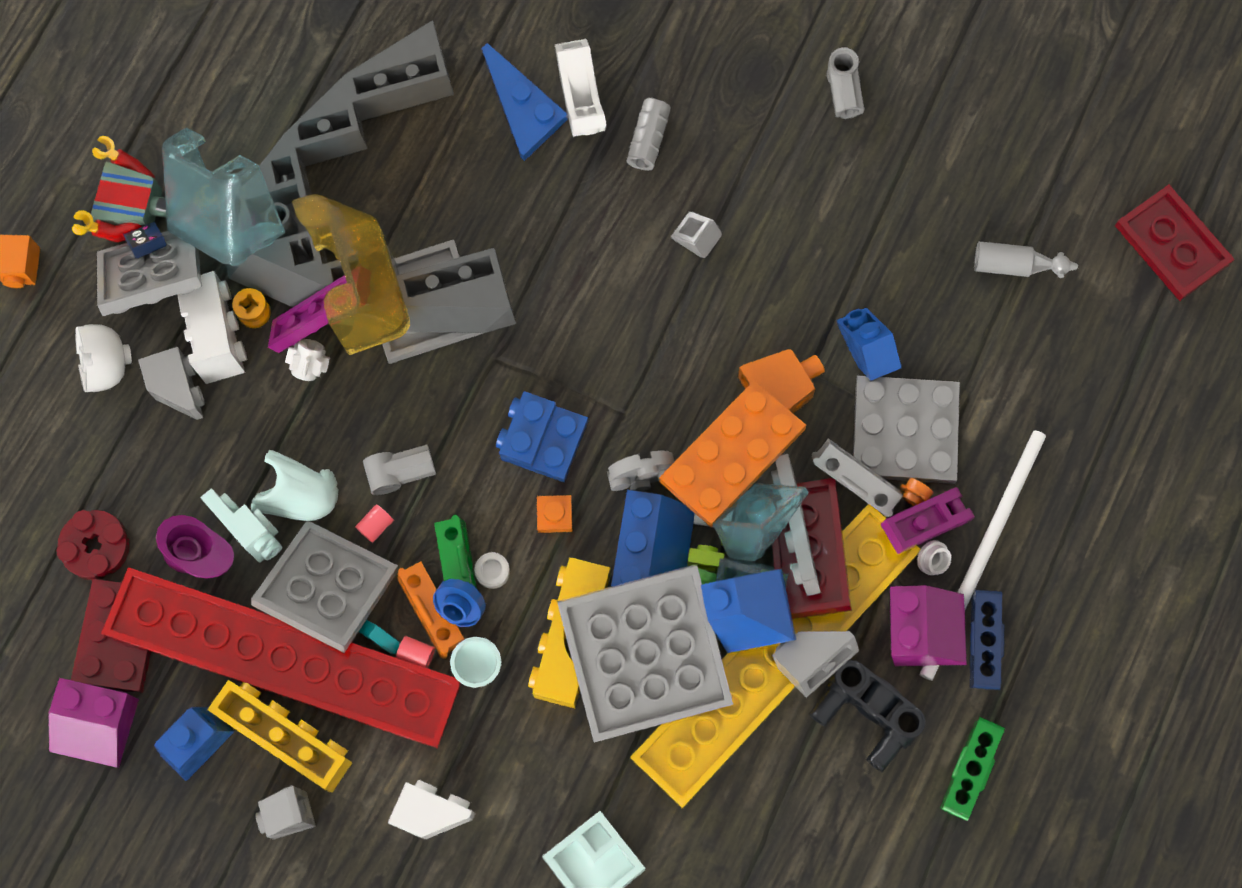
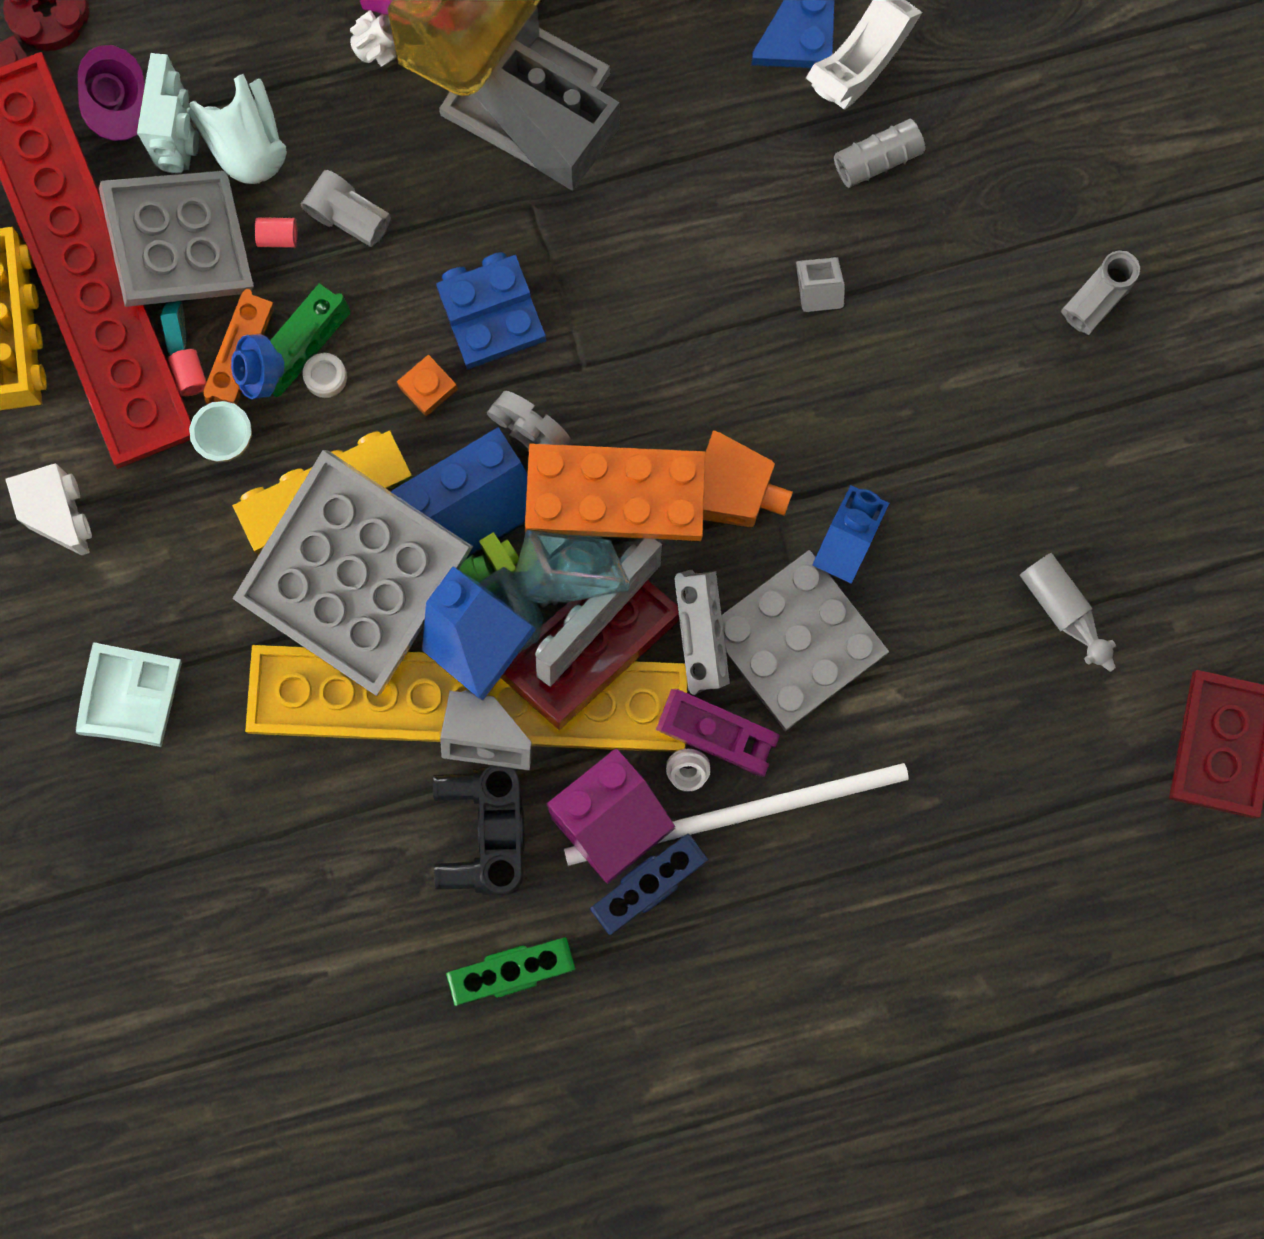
camera: 45 degrees right, 5 degrees up
orange plate [900,478,934,506] -> none

